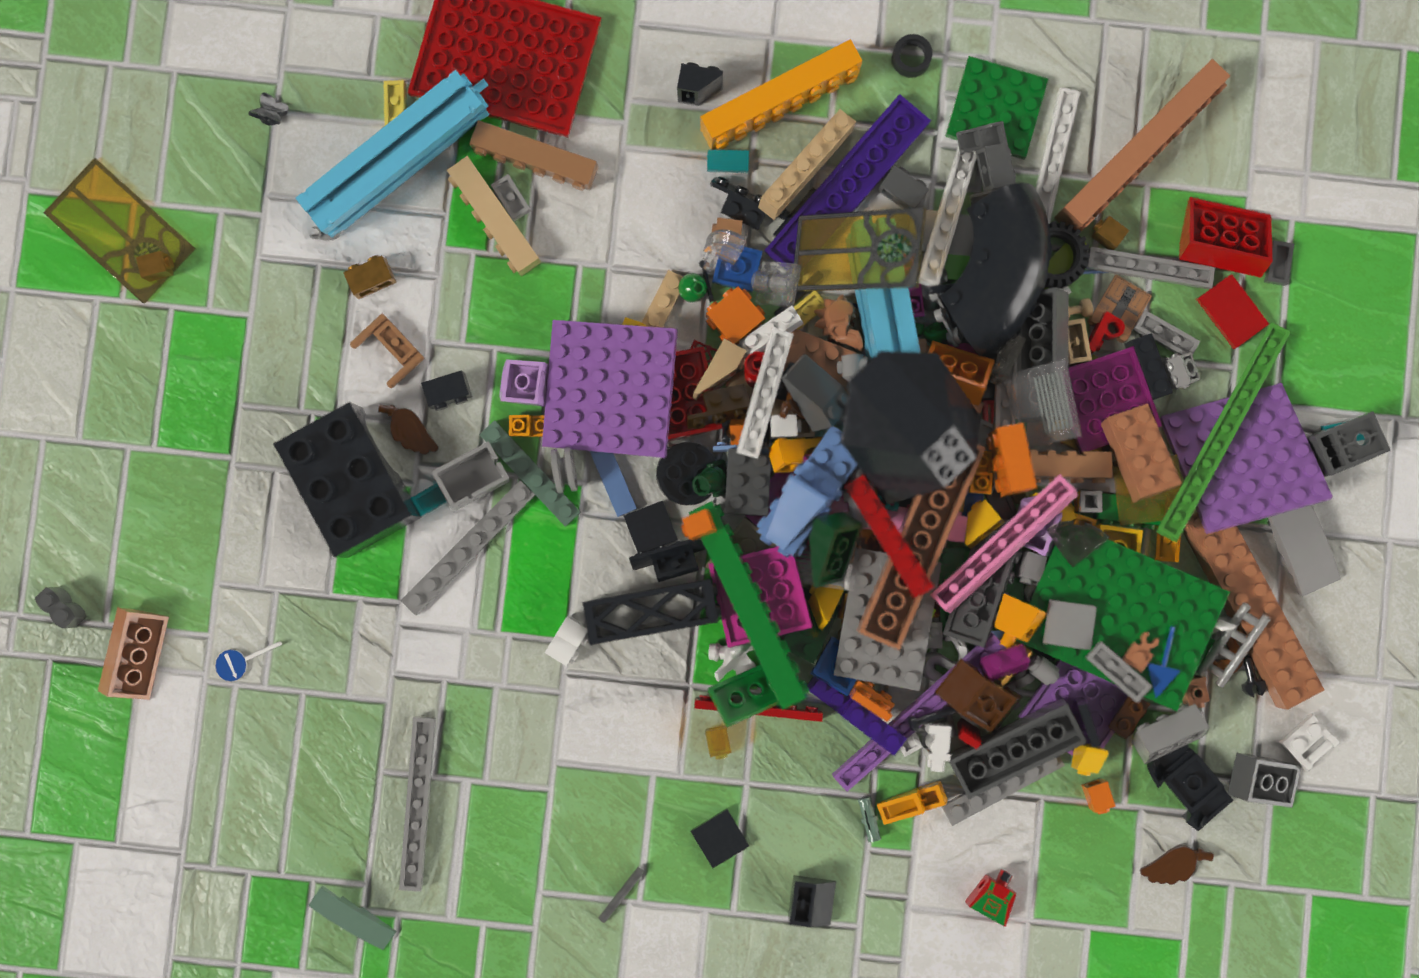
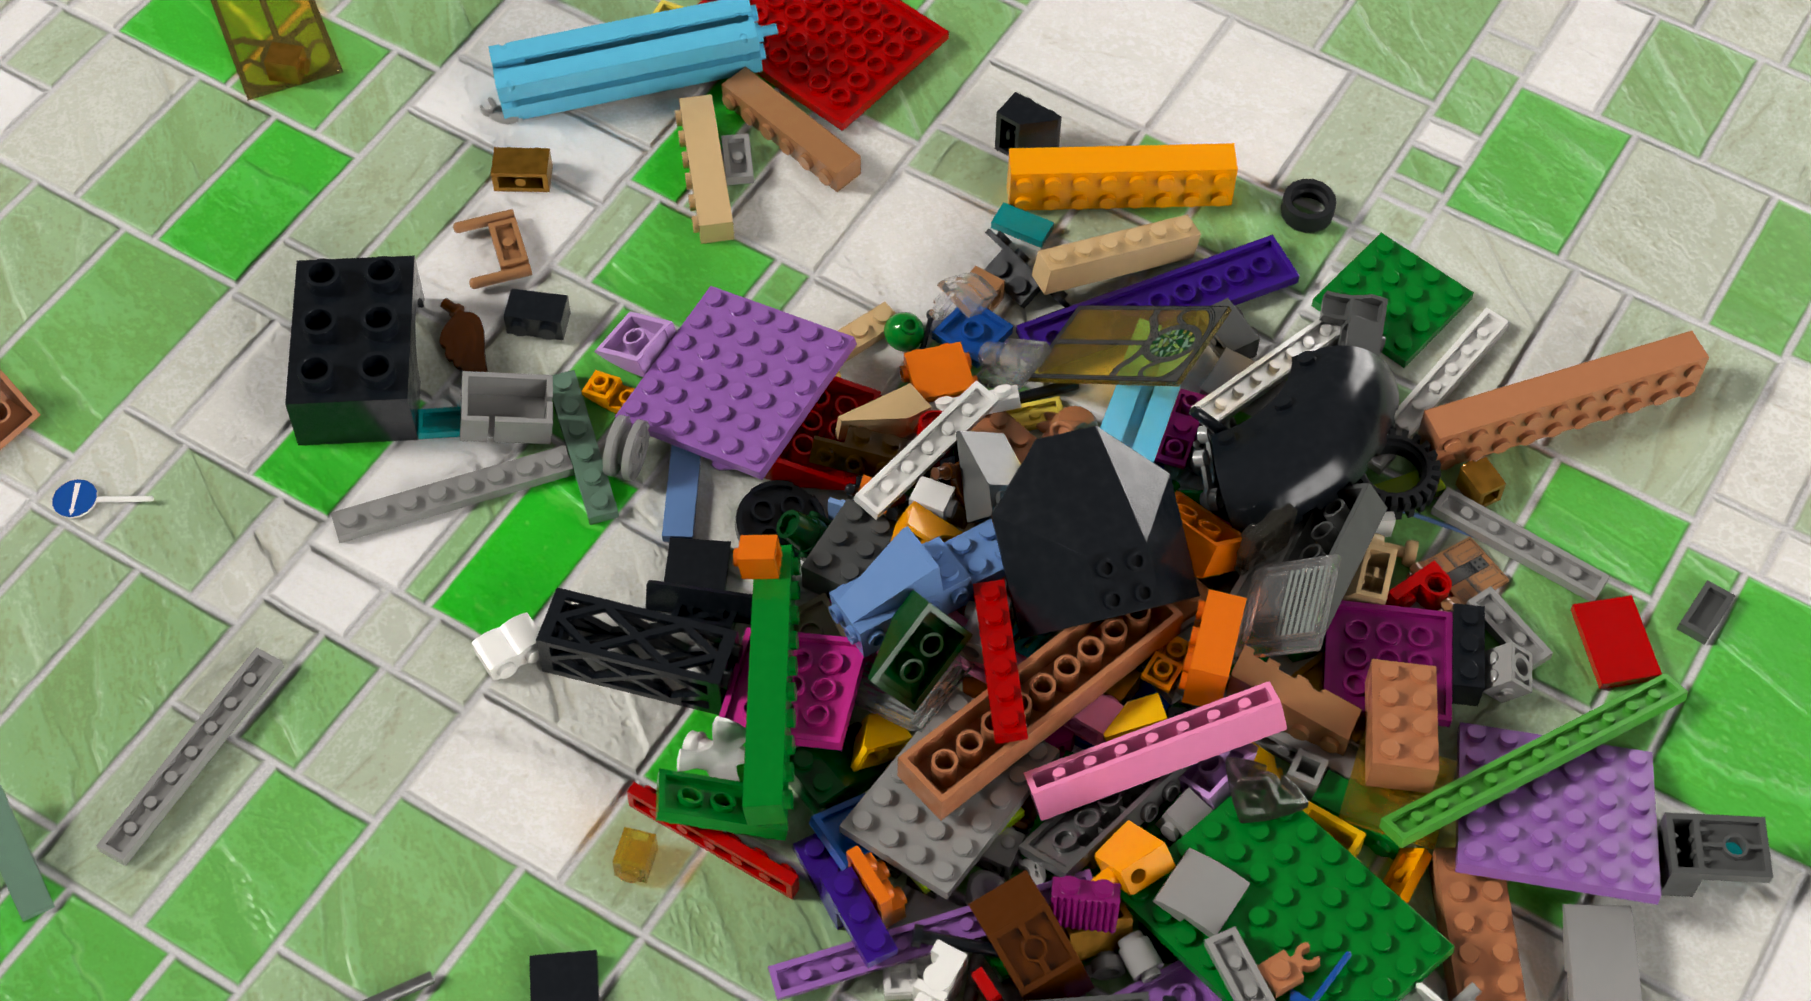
camera: 25 degrees right, 30 degrees down
red slope [1179,197,1273,278] -> none

